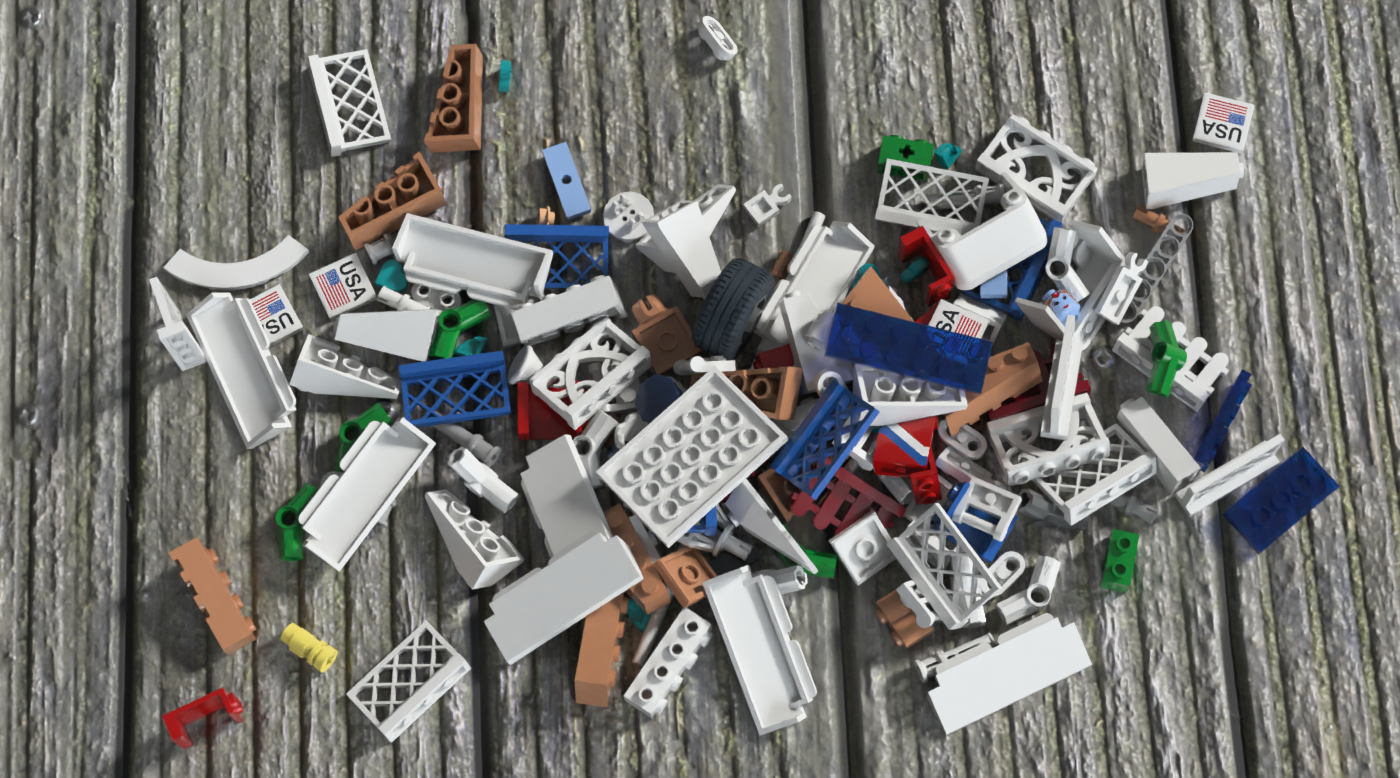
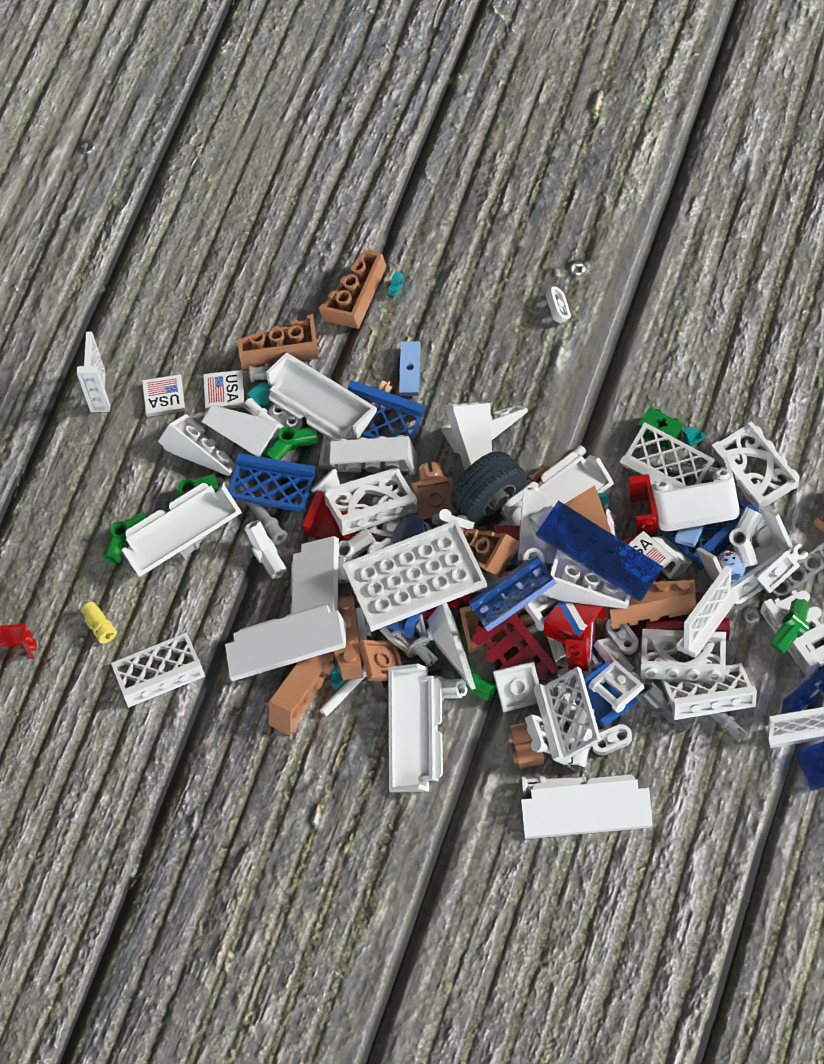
camera: 25 degrees right, 10 degrees down
white tile [163,235,309,291] -> none
nougat wedge [169,537,256,655] -> none
white slope [186,293,296,449] -> none
white fence [308,49,391,157] -> none
white wedge [425,489,524,590] -> none
teal tile [454,337,488,357] -> none
white plate [603,191,654,243] -> none
white brick [624,608,713,718] -> none
white plate [743,184,791,227] -> none
teal tile [900,256,929,284] -> none
white piece [996,555,1061,626] -> none
green brick [1099,529,1140,593] -> none
white slope [1117,397,1200,495] -> none

